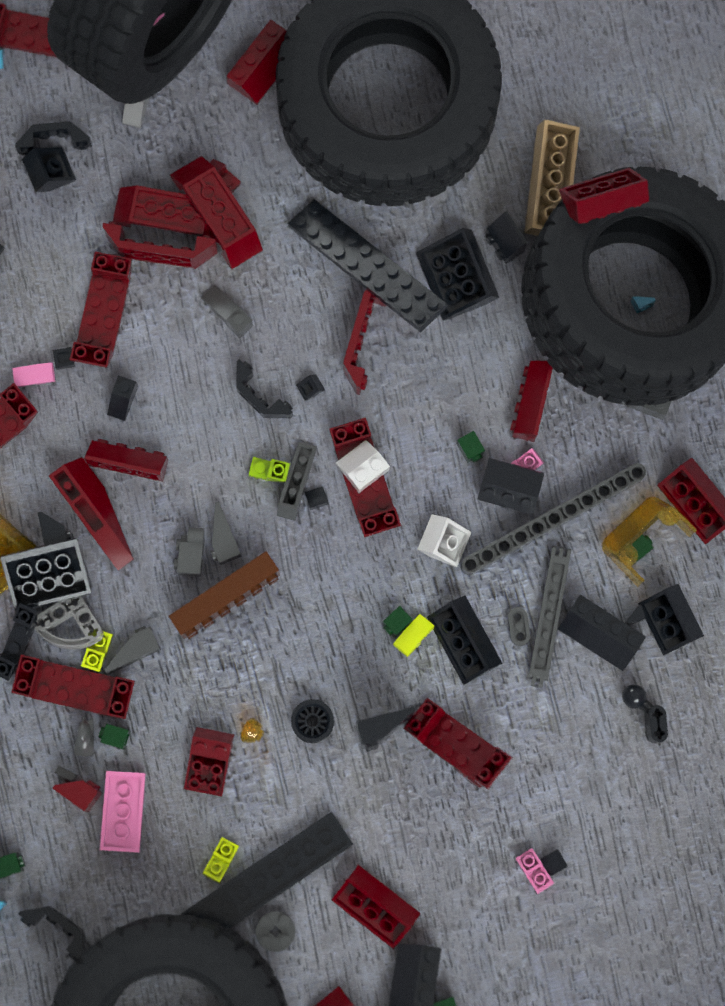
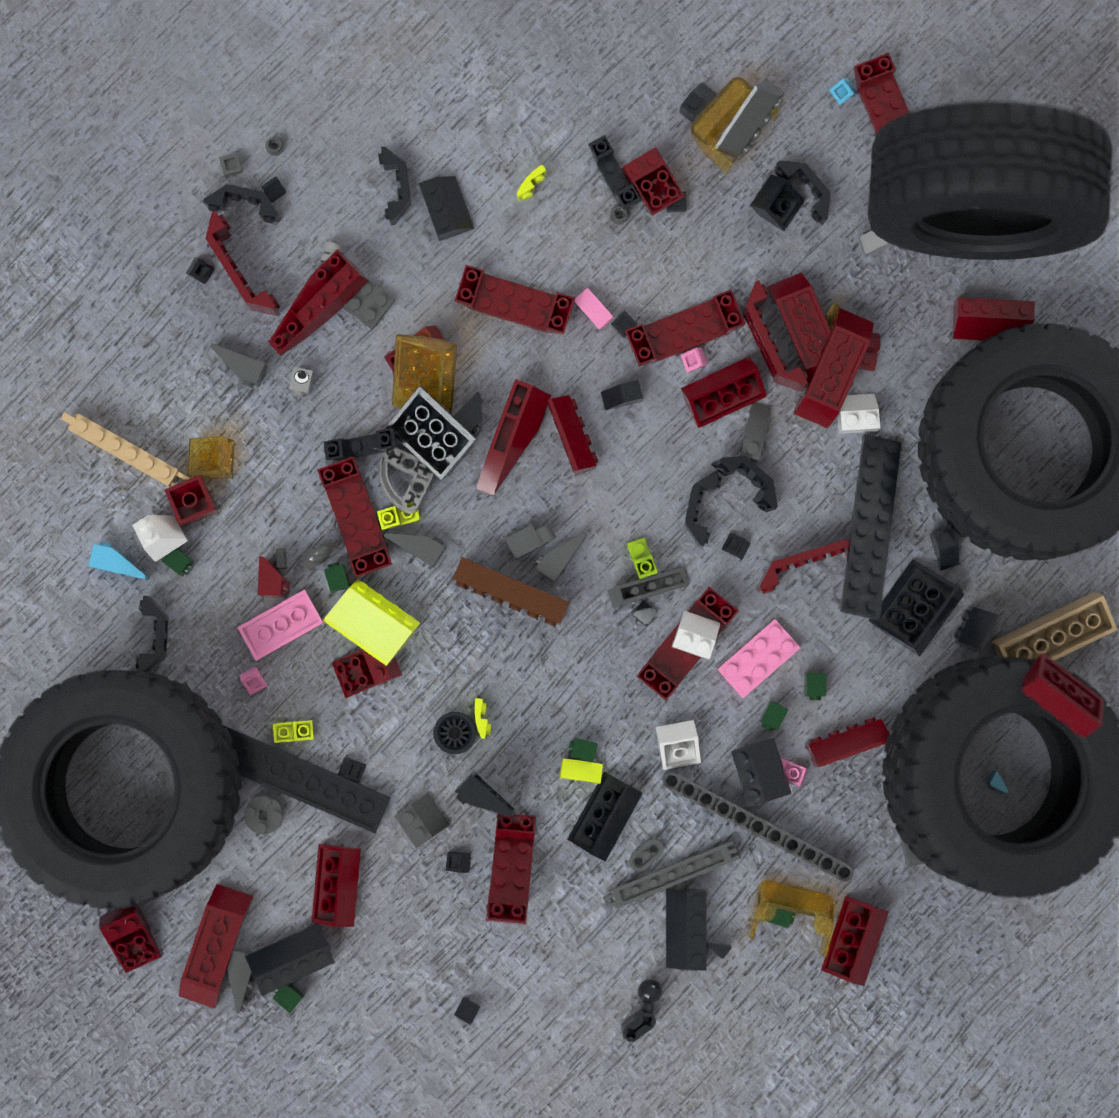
camera: 60 degrees right, 5 degrees up
clear yellow cone [240,717,264,743] -> none
bright pink slope [515,848,554,894] -> none
black slope [638,584,704,656] -> none
none -> bright pink slope [240,666,267,696]
none -> neon yellow slope [323,579,420,666]
none -> black slope [338,757,366,783]
none -> dark grey slope [395,793,450,848]
none -> black slope [446,851,471,873]
none -> neon yellow slope [475,698,491,739]
none -> bright pink slope [681,348,708,373]
none -> dark red slope [681,356,767,428]
none -> black slope [711,456,778,512]
none -> bright pink plate [717,619,800,698]
none -> dark green brick [804,673,826,700]
none -> clear yellow slope [825,302,840,328]
none -> white slope [837,394,880,434]
none -> black slope [929,527,960,570]

